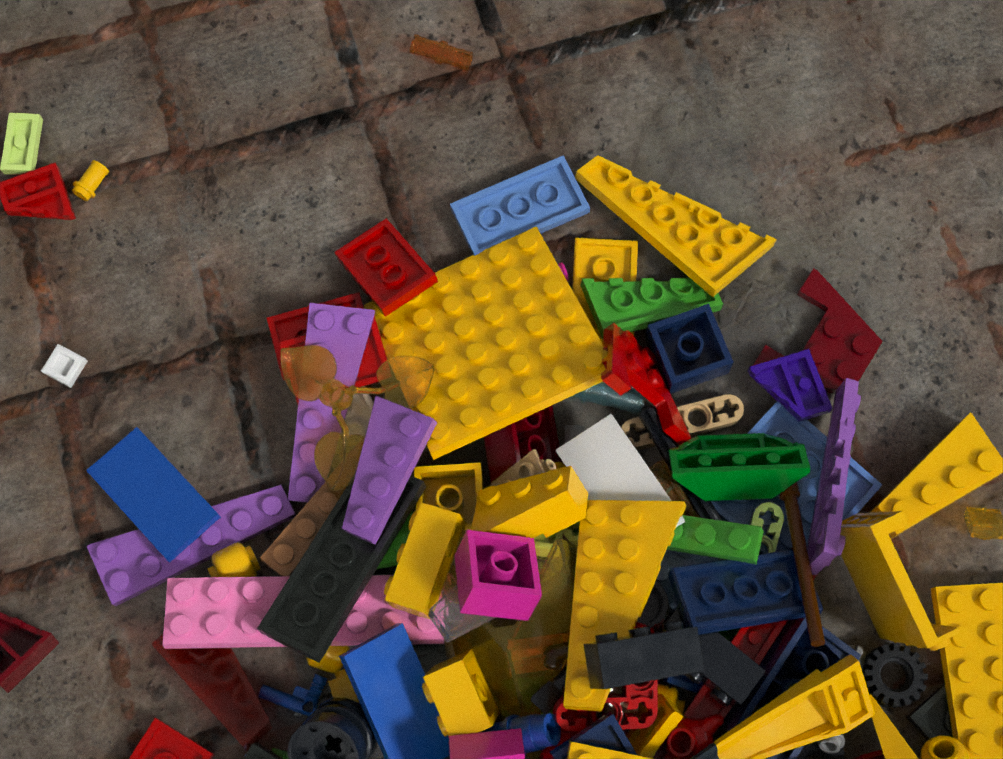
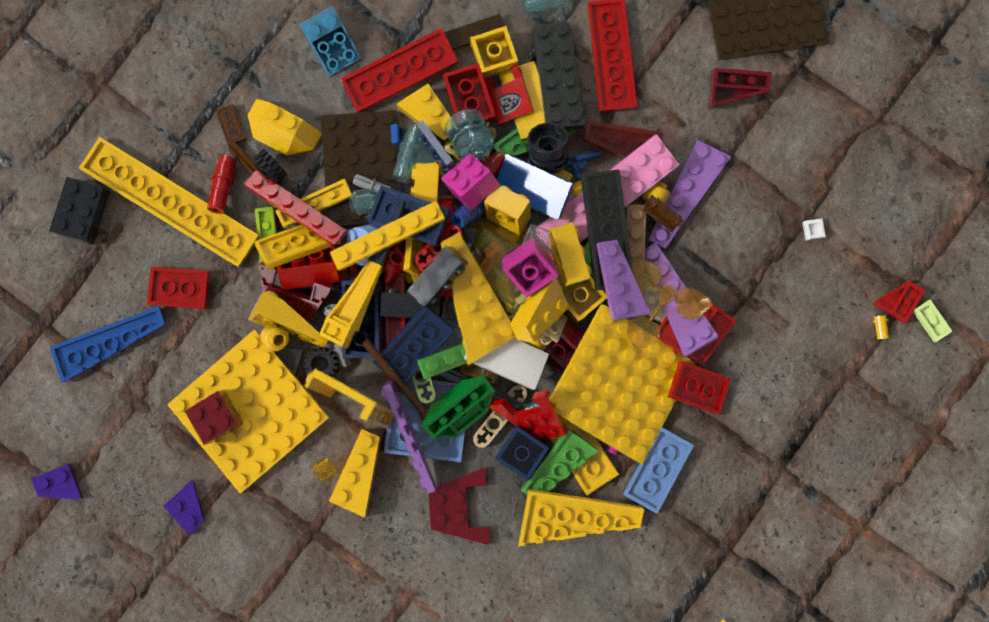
camera: 140 degrees right, 10 degrees up
blue tile [86,427,221,563] -> none
clear orange pin [410,34,473,71] -> none
dark purple wing [748,349,833,422] -> none
none -> reddish brown hinge [643,195,683,233]

